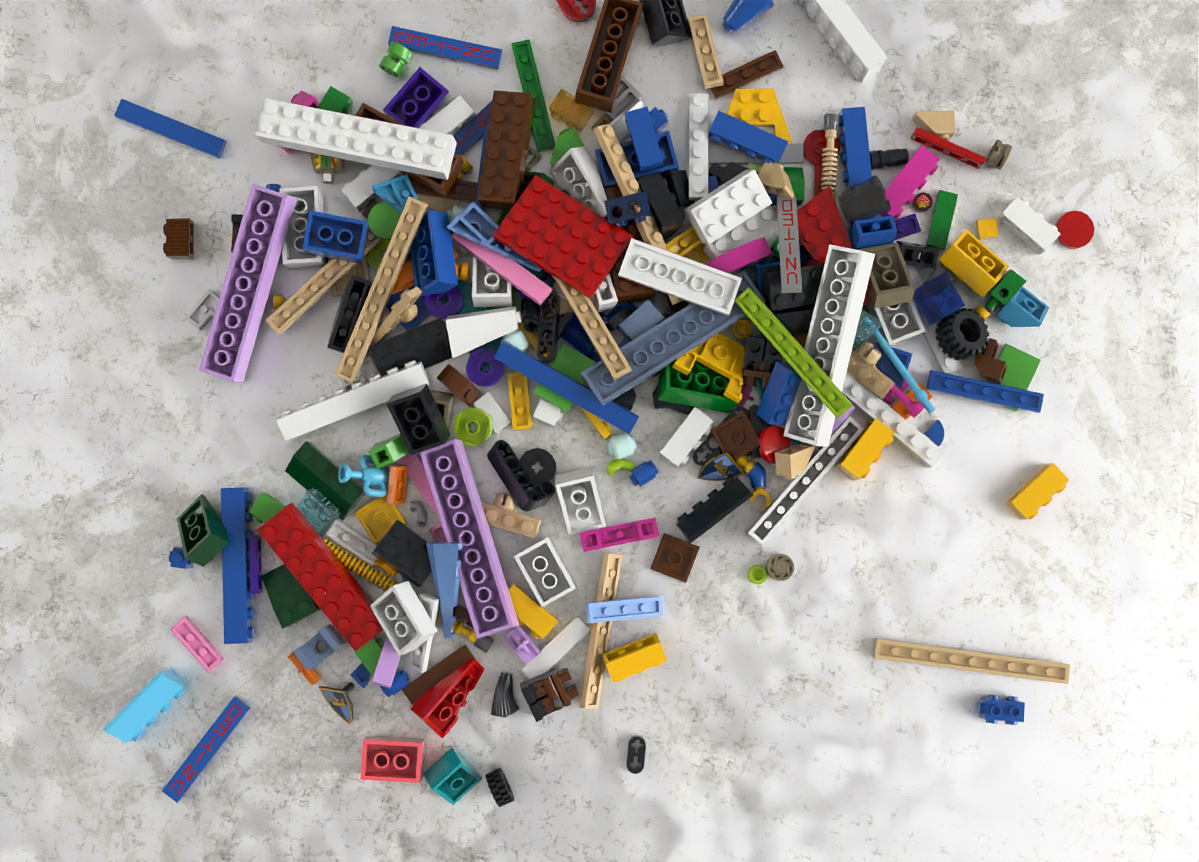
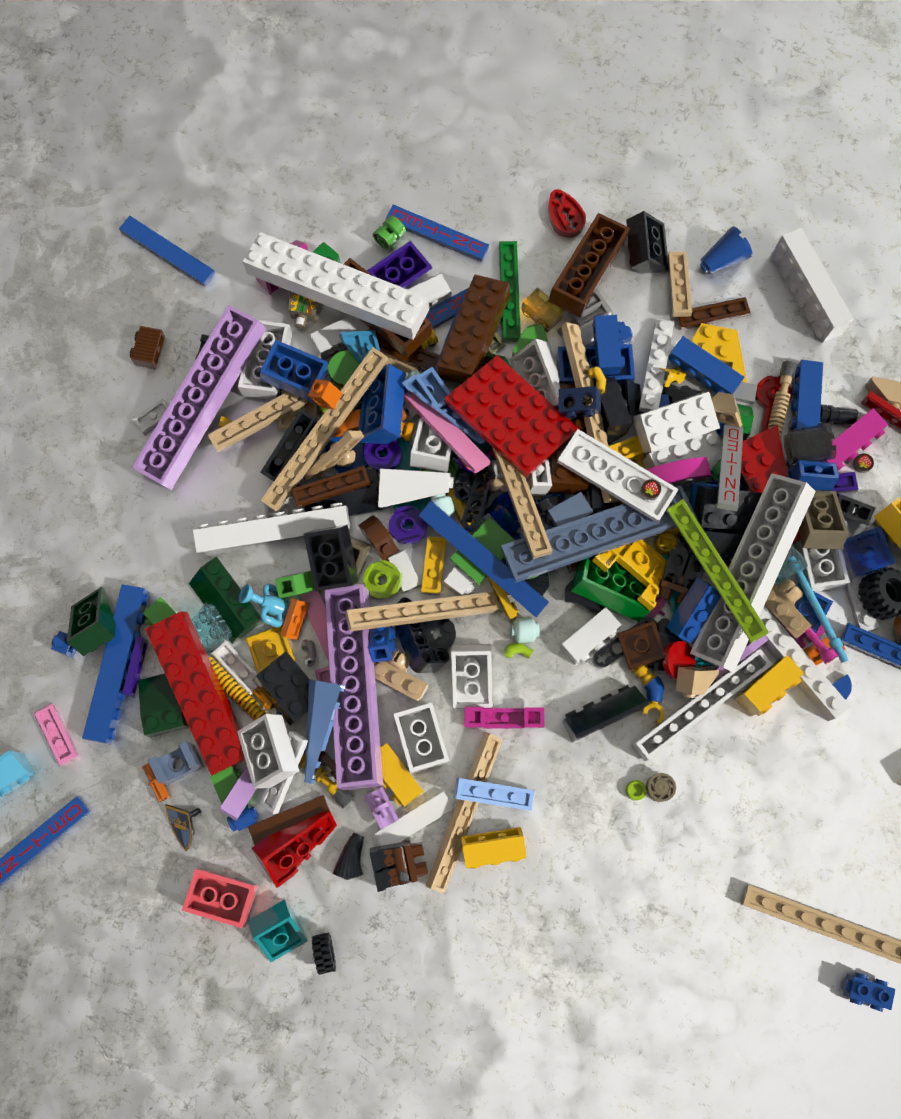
camera: 10 degrees right, 10 degrees down
blue tile [350,663,370,688] -> none
black beam [626,735,646,774] -> none
blue brick [629,460,659,487] -> none
reddish brown tile [650,533,700,583] -> none
shield [697,449,746,481] -> none
green tile [926,190,958,250] -> none
none -> reddish brown tile [291,466,370,508]
none -> orange brick [308,379,342,410]
none -> tan plate [345,591,500,631]
none -> blue brick [368,626,397,663]
none -> yellow arm [588,366,606,394]
none -> tile [640,479,661,500]
none -> yellow piece [659,368,686,387]

